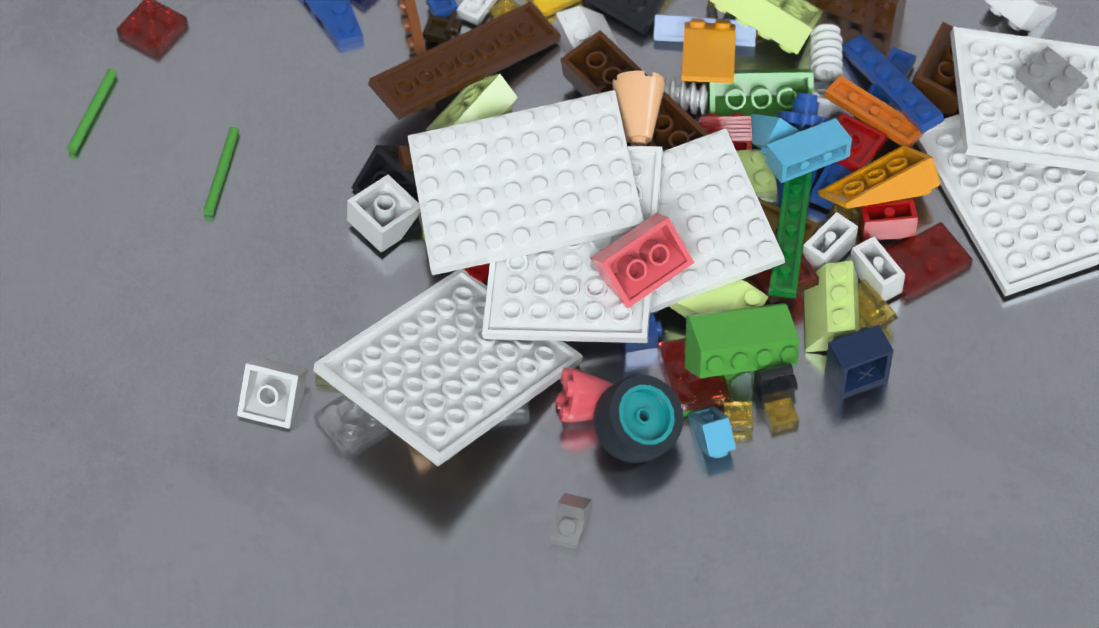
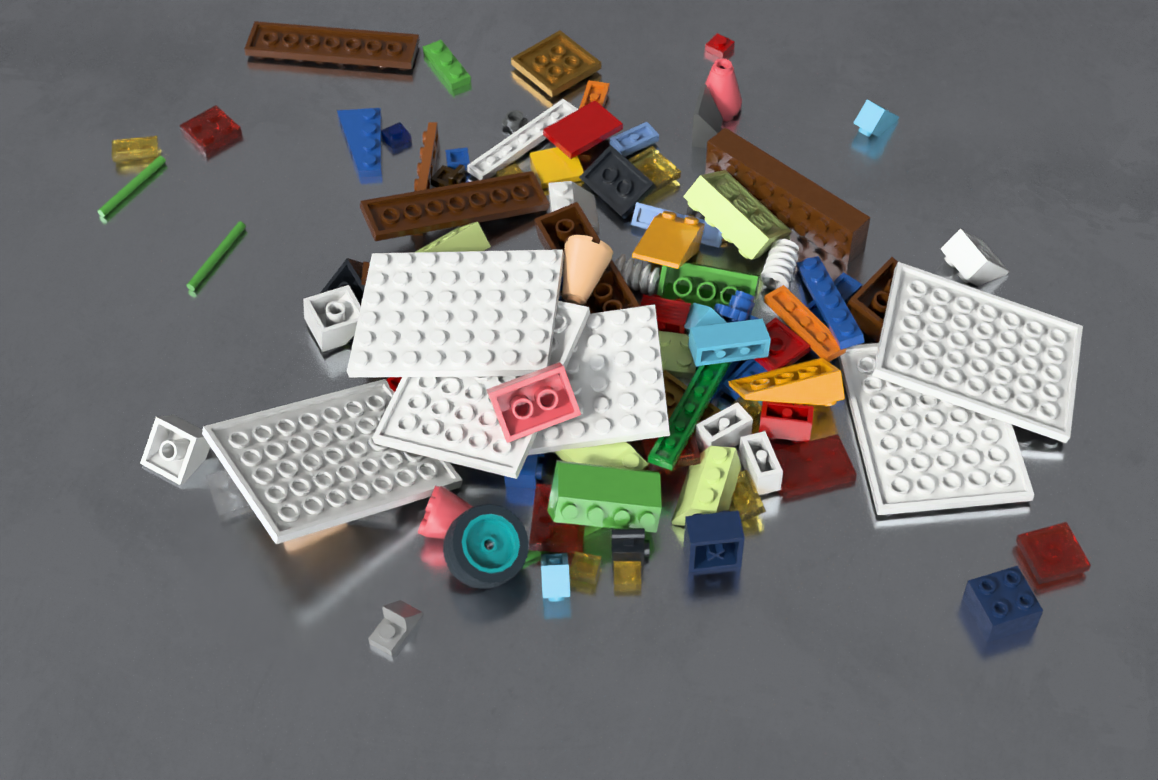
camera: 15 degrees right, 5 degrees down
light grey plate [1015,46,1088,109] -> none
none -> clear yellow plate [112,136,159,162]

